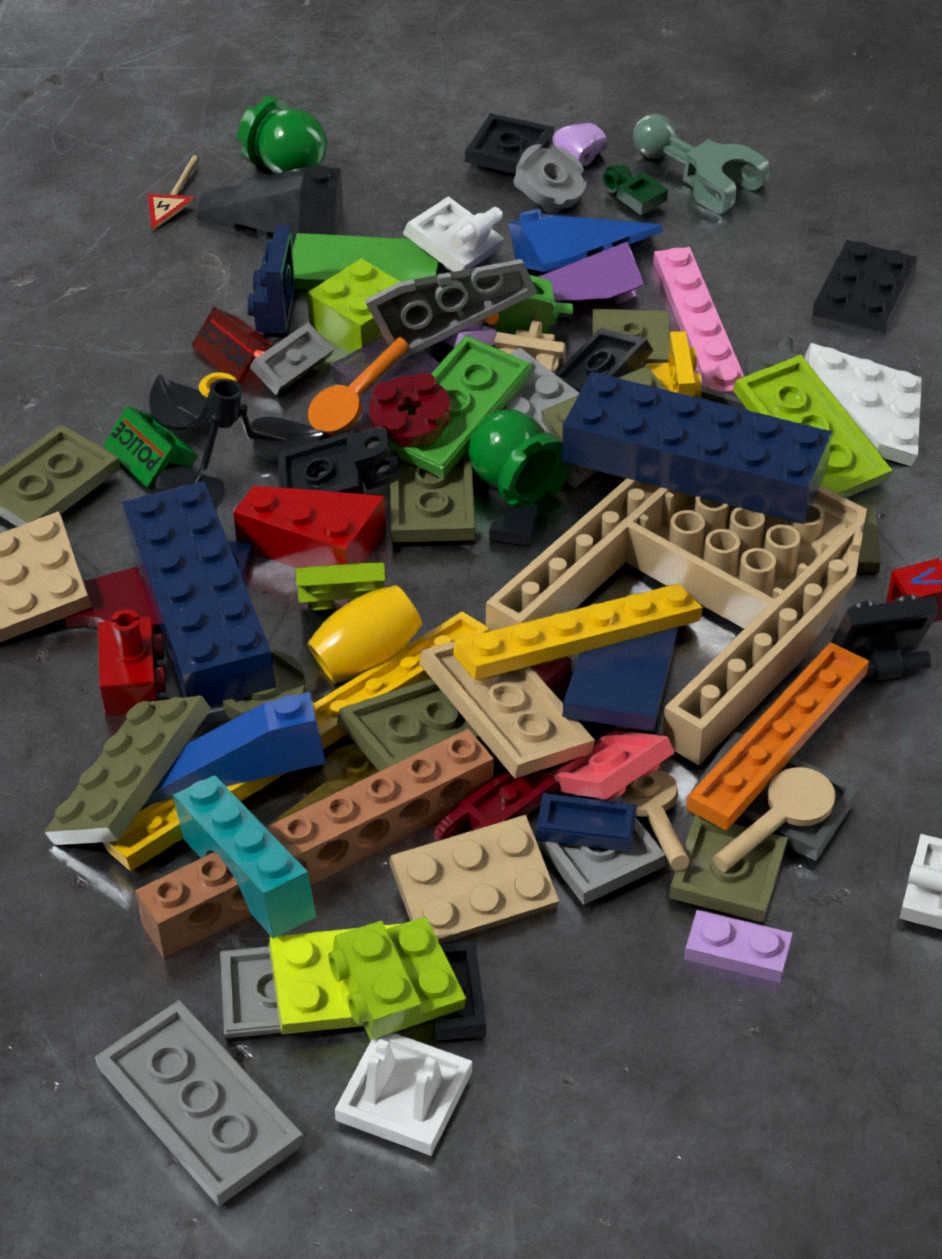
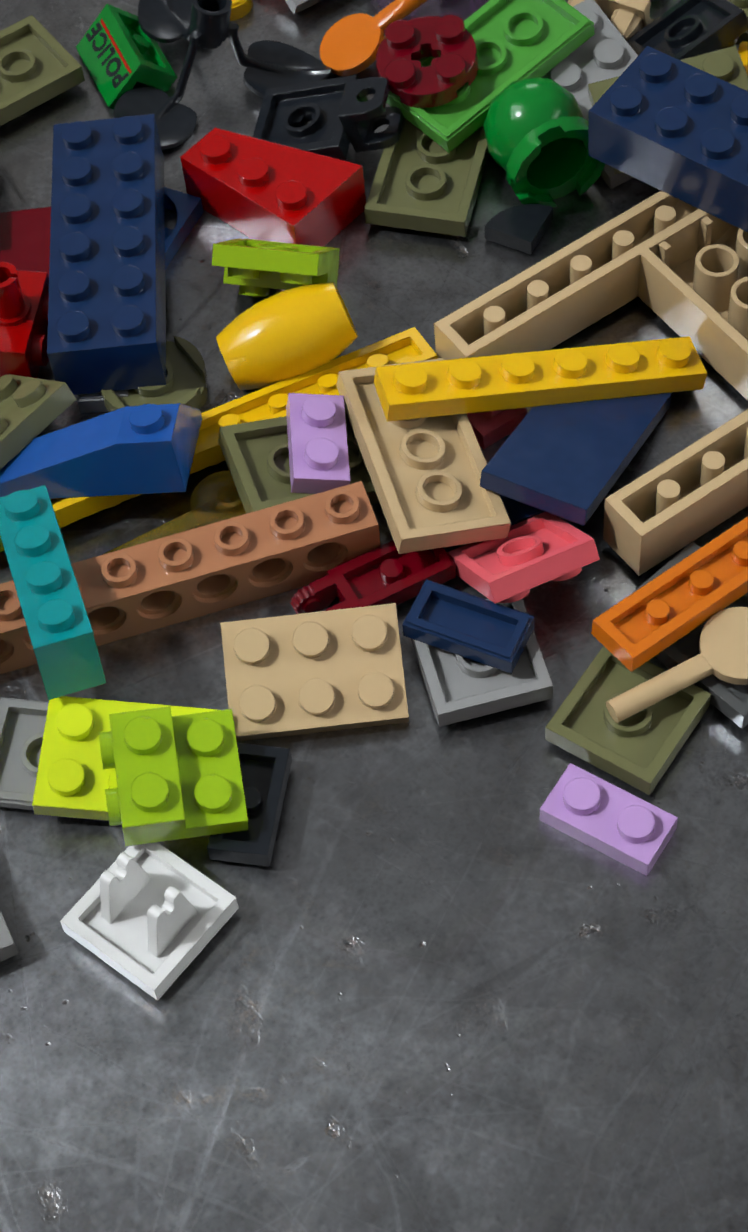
camera: 20 degrees right, 10 degrees up
tan piece [620,770,689,871] -> none
none -> lavender plate [286,393,350,494]

